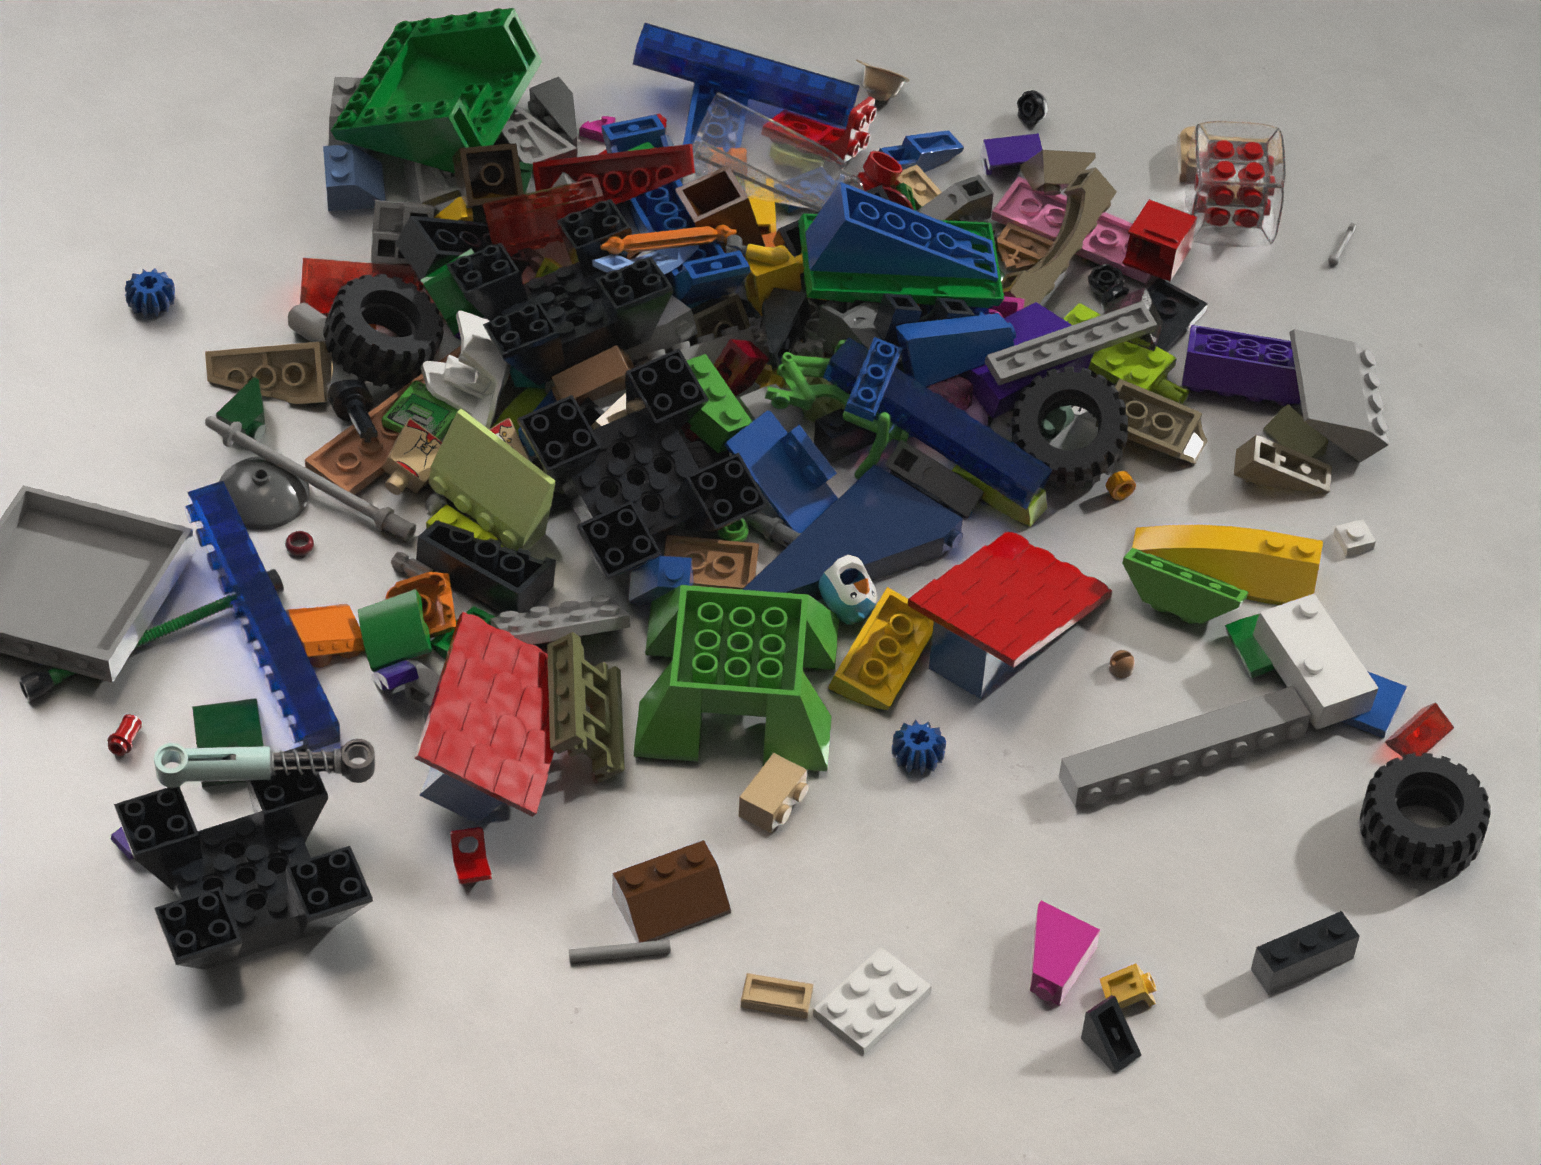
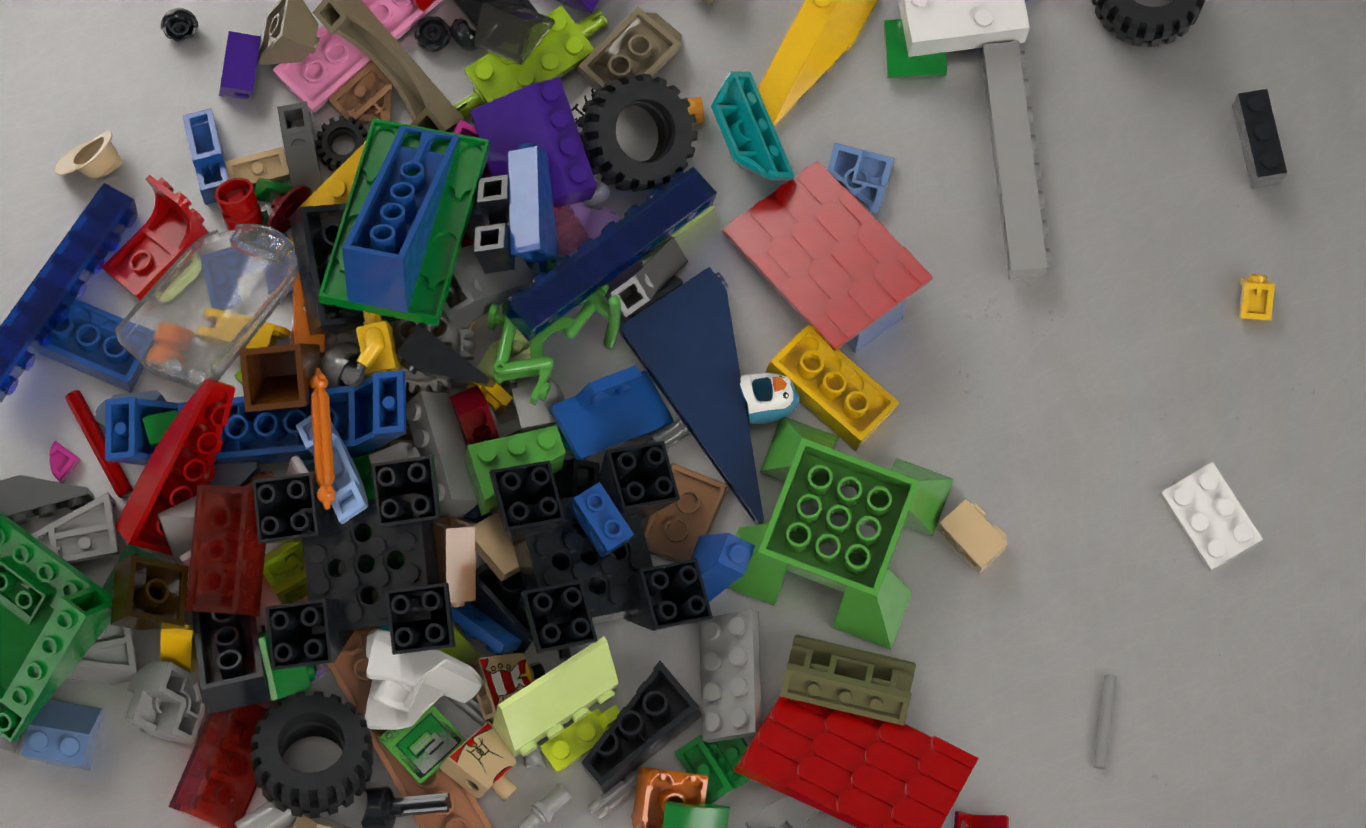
camera: 70 degrees left, 25 degrees up
reddish brown slope [612,840,731,943] -> none
tan tile [740,973,813,1019] -> none
black slope [814,408,876,463] -> none
blue tile [844,337,903,422] -> none
blue gear [891,719,946,775] -> none
light grey plate [985,301,1157,386] -> none
dark pink slope [1030,900,1100,1006] -> none
black slope [1081,995,1142,1072] -> none
medium nougat hinge [1109,650,1135,678] -> none
bright green wedge [1122,548,1248,624] -> none
none -> blue brick [568,482,634,558]
none -> teal wedge [711,71,795,180]
none -> medium blue slope [828,143,895,214]

